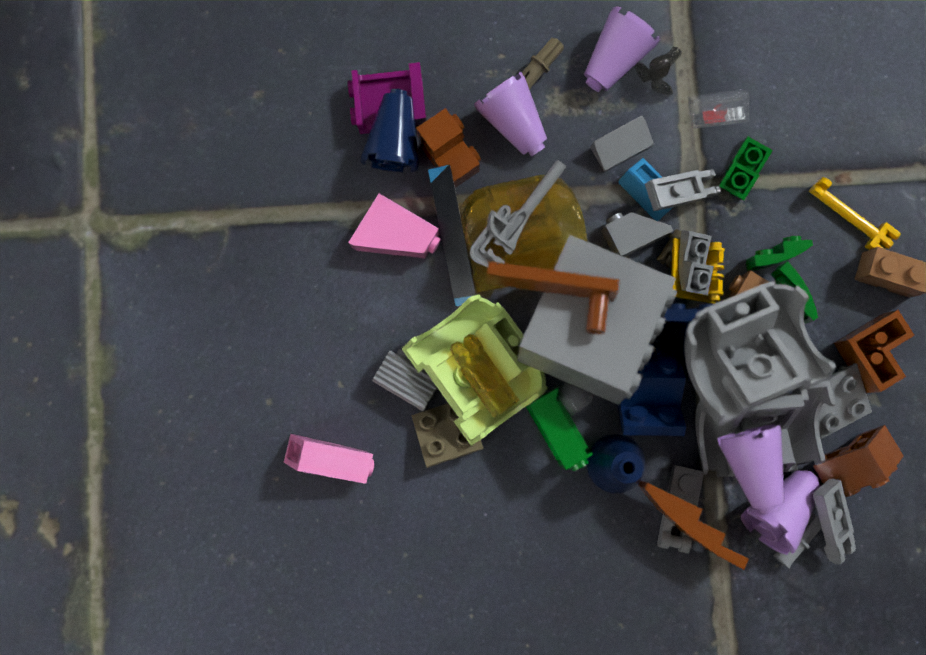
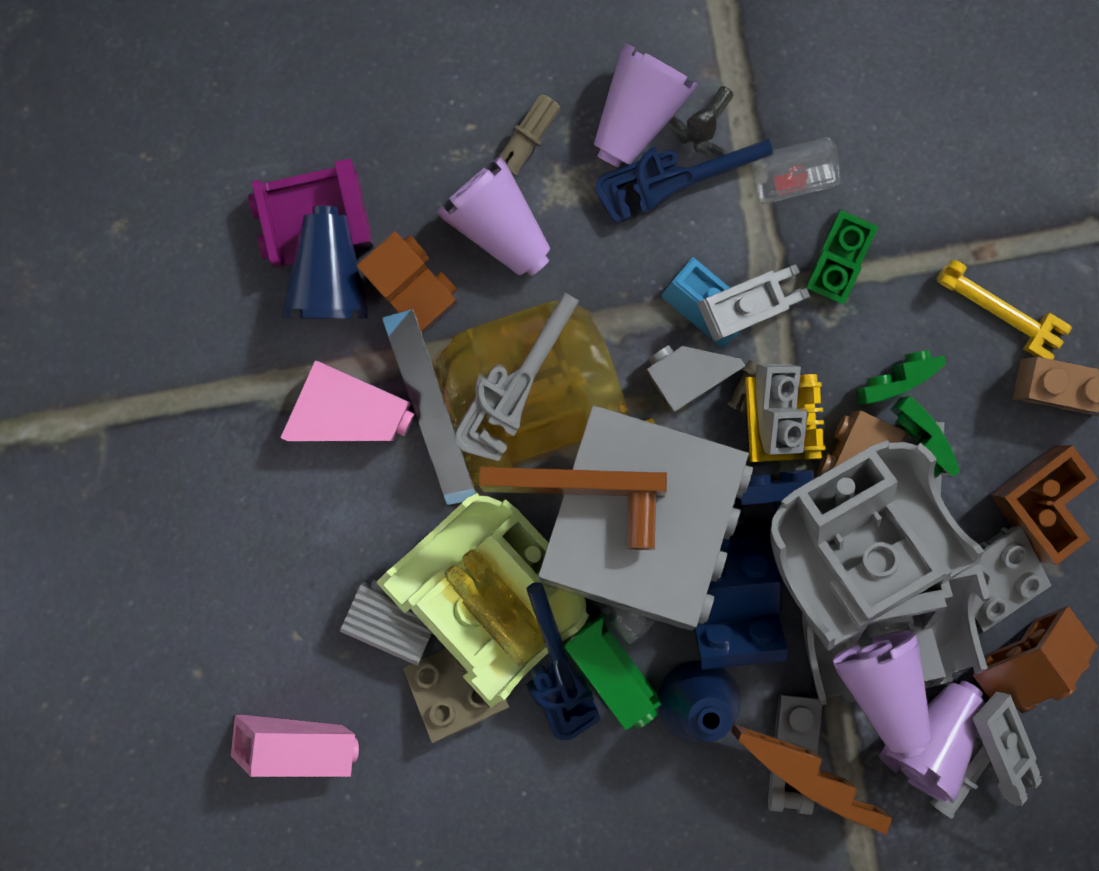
camera: 15 degrees left, 5 degrees up
light grey slope [590,115,654,172] -> none
none -> dark blue piece [526,582,601,740]
none -> dark blue piece [596,139,774,224]

